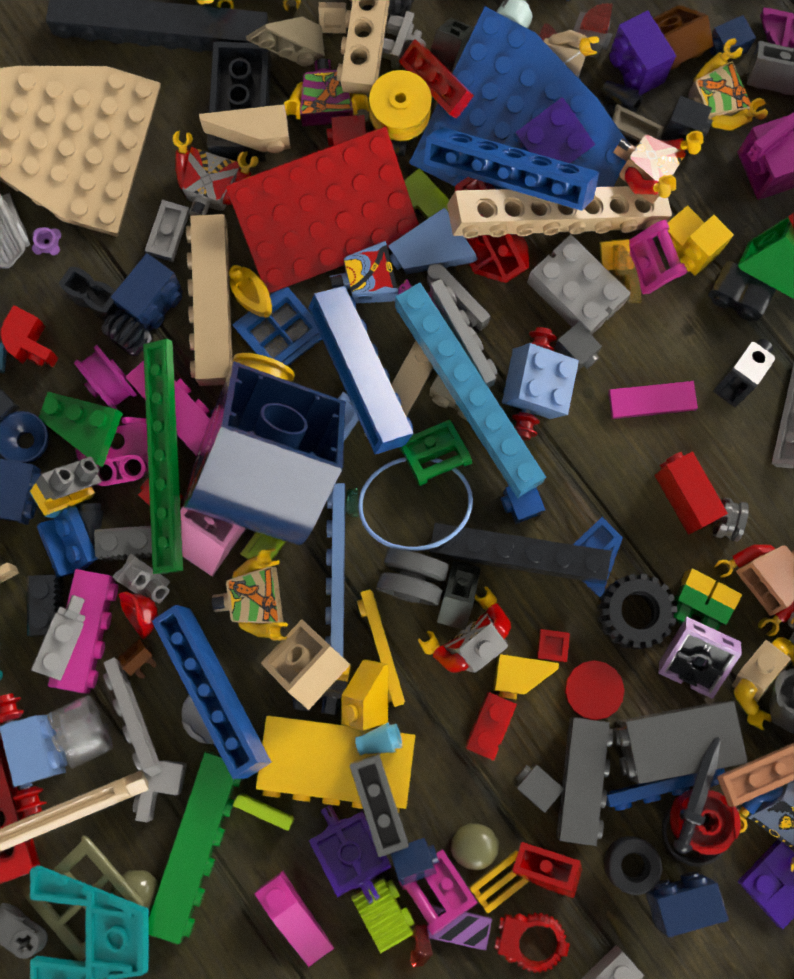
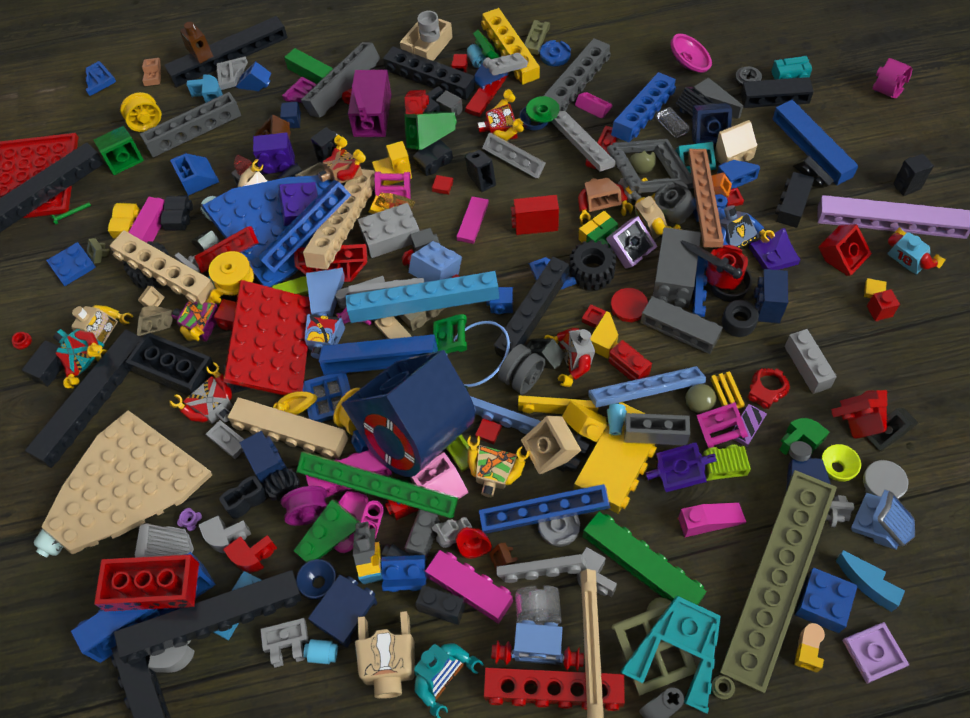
camera: 60 degrees left, 20 degrees down
light grey hinge [31,595,86,681] -> none
tan slope [199,104,291,153] -> none
lime tile [233,793,294,831] -> none
dark blue brick [390,838,439,886] -> none
clear red tile [411,924,433,967] -> none
red slope [512,842,582,899] -> none
dark grey brick [515,763,564,812] -> none
torso [689,39,768,131] -> none
dark grey wheel [712,497,749,542] -> none
none -> light grey brick [199,516,251,553]
none -> red tile [432,175,453,195]
none -> red tile [475,418,501,444]
none -> medium blue tile [588,366,706,408]

